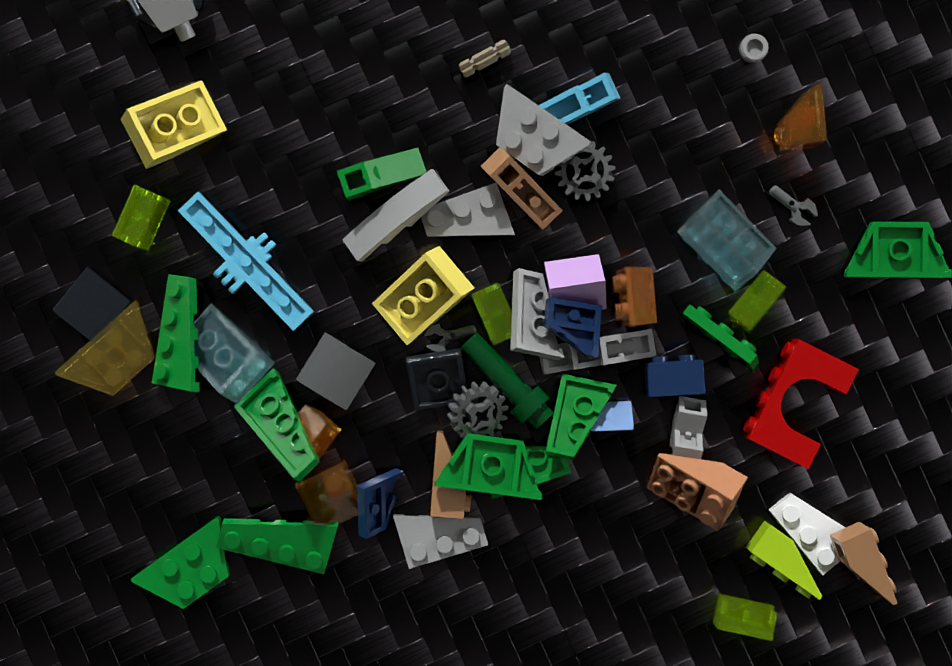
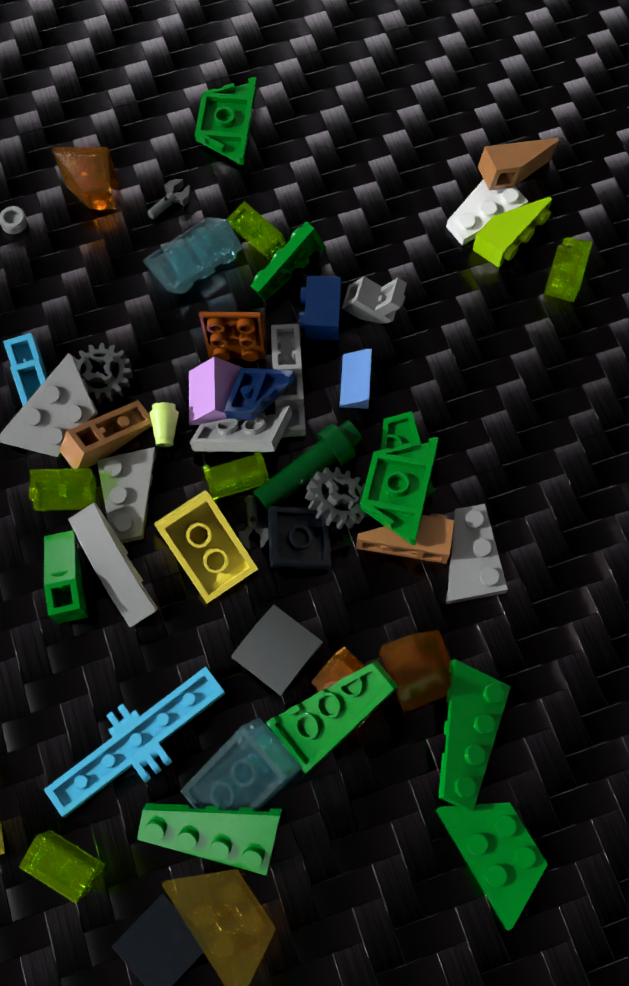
camera: 80 degrees left, 20 degrees down
dark blue wing [357,468,404,539] -> none
green wing [545,374,616,460] -> none
nougat slope [647,453,748,531] -> none
red arch [743,339,859,469] -> none
none -> clear neon green hinge [29,468,97,511]
none -> yellowish green cone [149,402,179,447]

